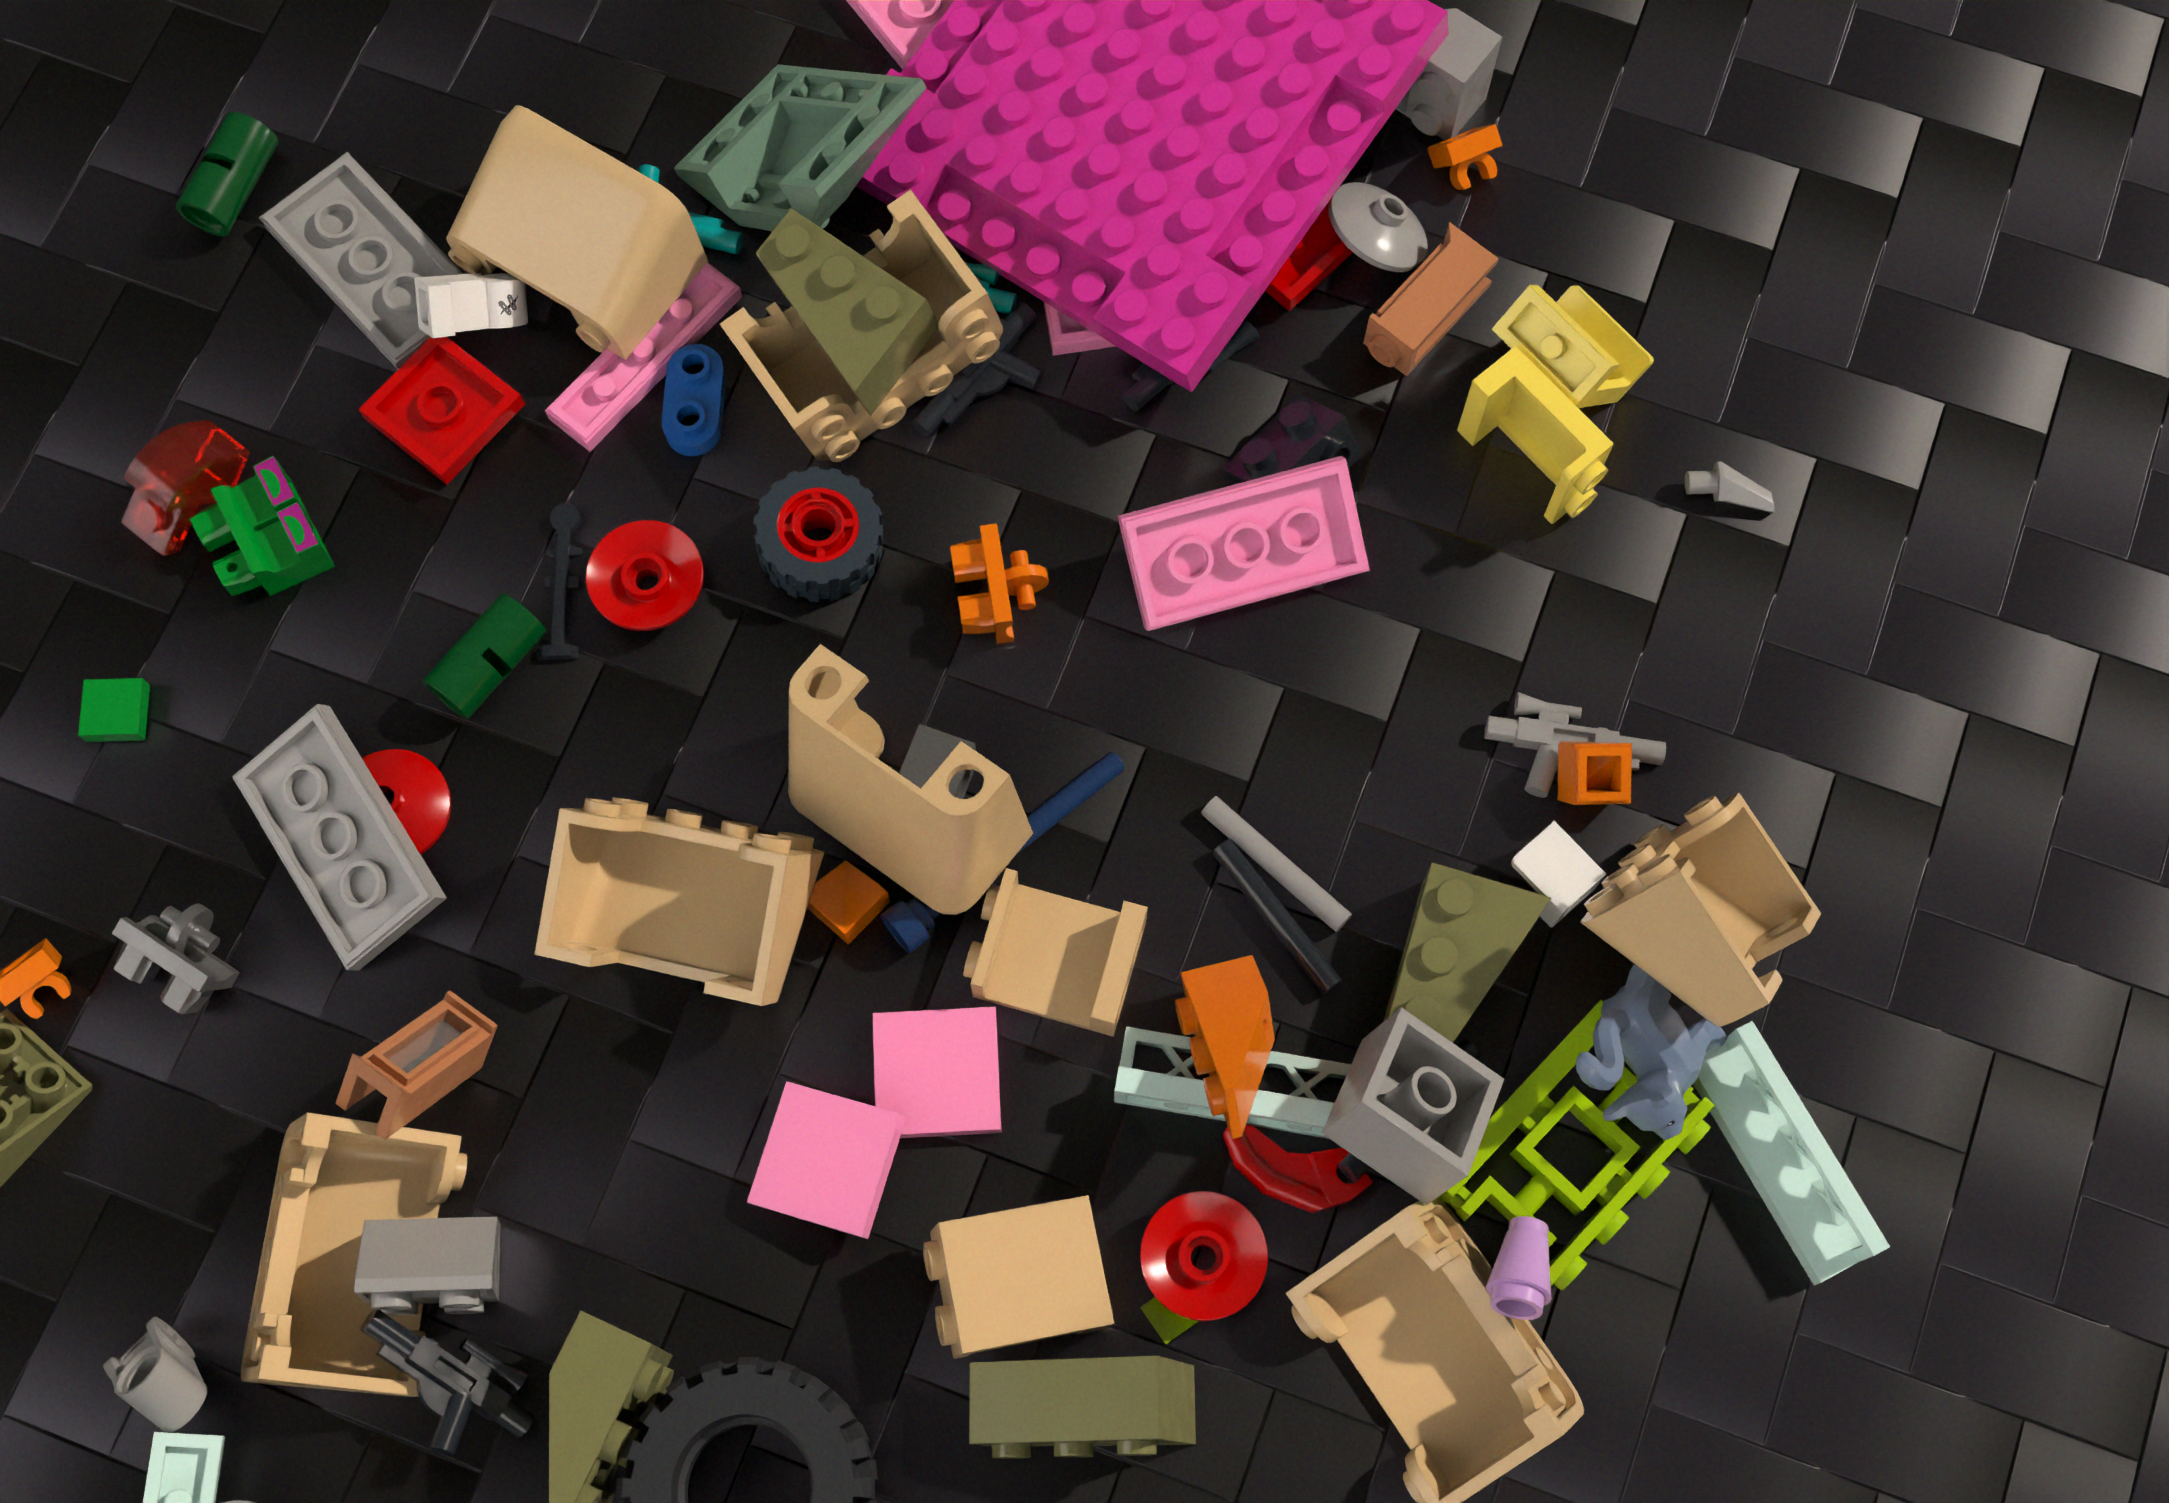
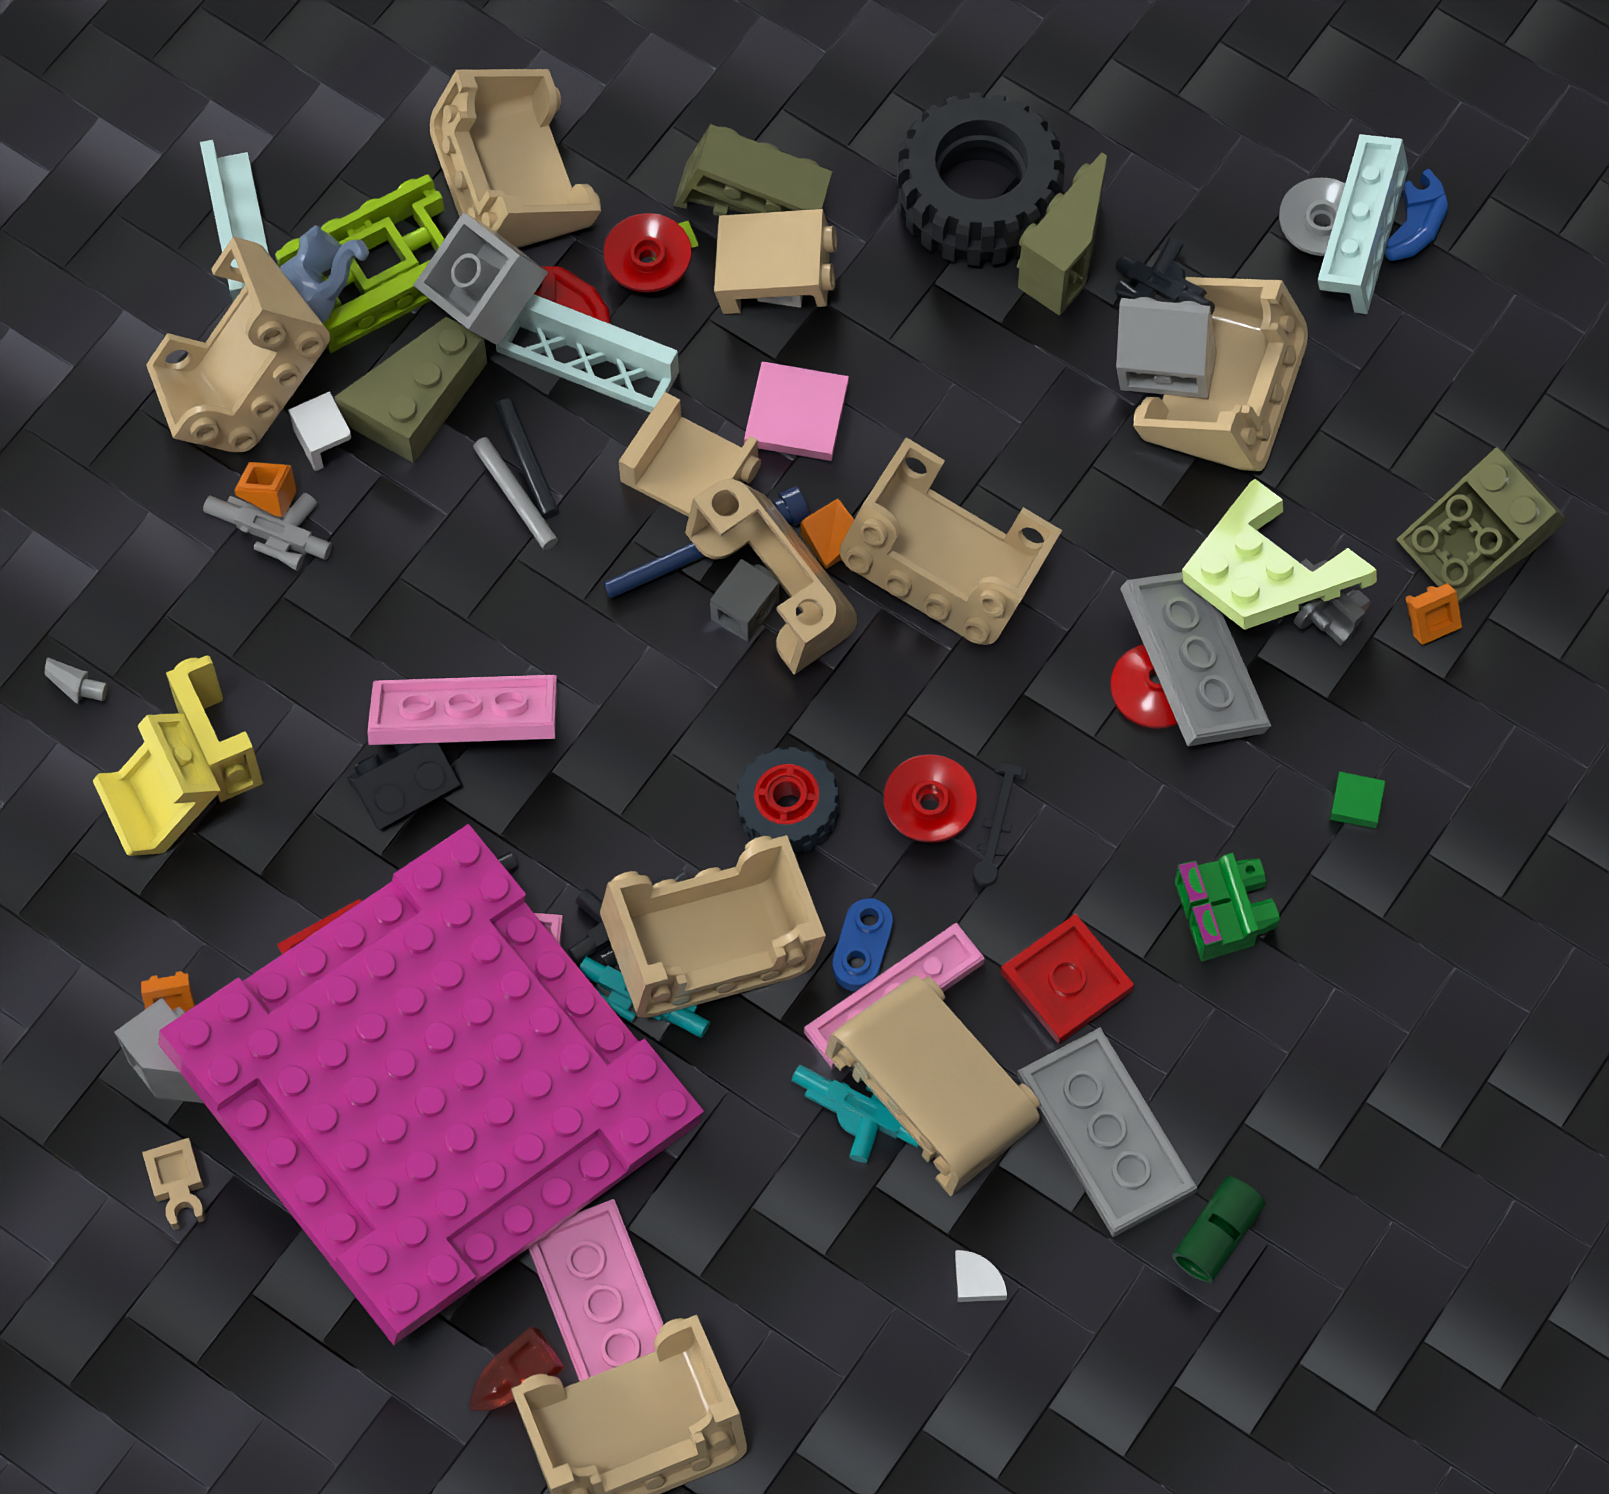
camera: 165 degrees left, 5 degrees down
light grey piece [103,1317,207,1433] -> none
clear red brick [122,420,250,555] -> none
nougat window [335,990,498,1140] -> none
white leg [414,273,528,338] -> none
dark green pin [422,593,547,720] -> none
sand green slope [674,65,926,231] -> none
bright pink tile [747,1081,906,1239] -> none
olive wedge [756,208,939,416] -> none
orange hips [950,523,1049,644] -> none
orange slope [1175,955,1275,1139] -> none
light grey dish [1328,182,1428,272] -> none
nougat window [1363,222,1499,376] -> none
lavender cone [1486,1216,1552,1320] -> none
none -> white tile [955,1250,1007,1302]
none -> yellowish green wing [1182,479,1377,630]

